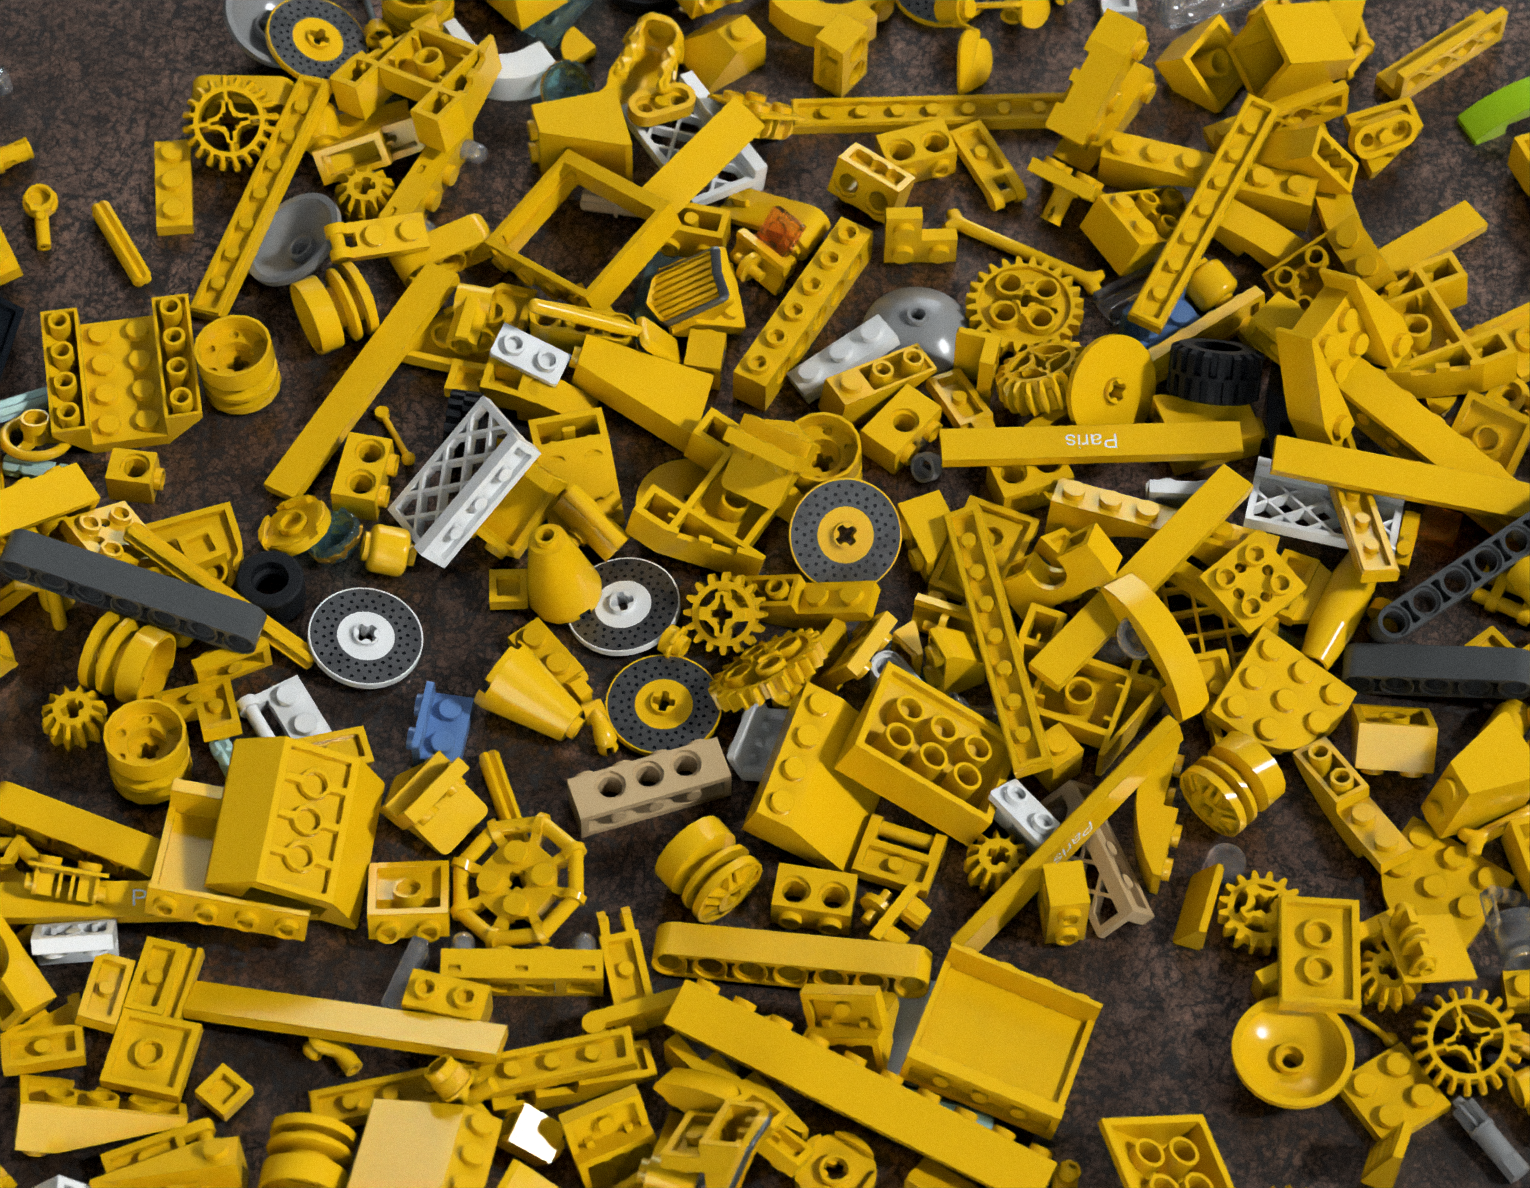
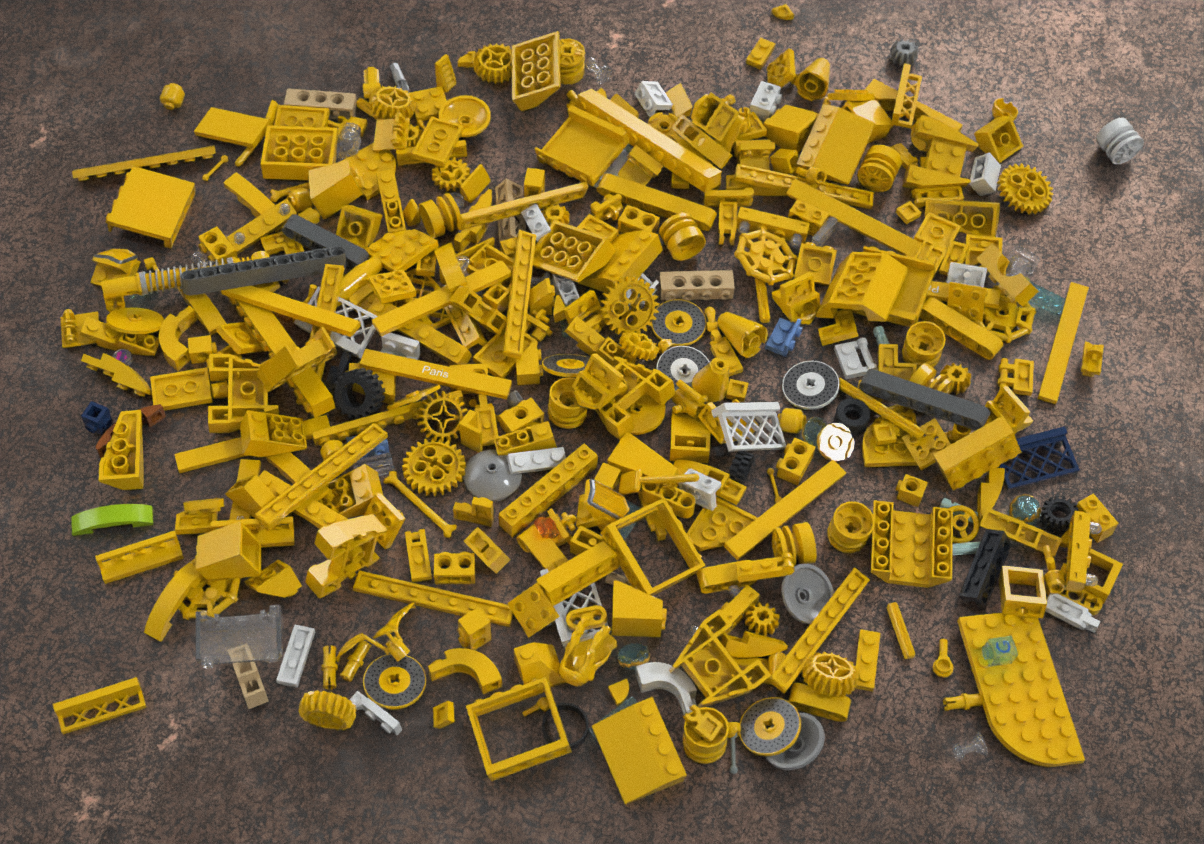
camera: 165 degrees left, 0 degrees up
yellow piece [446,283,497,356] -> none
none -> yellow slope [403,199,421,226]

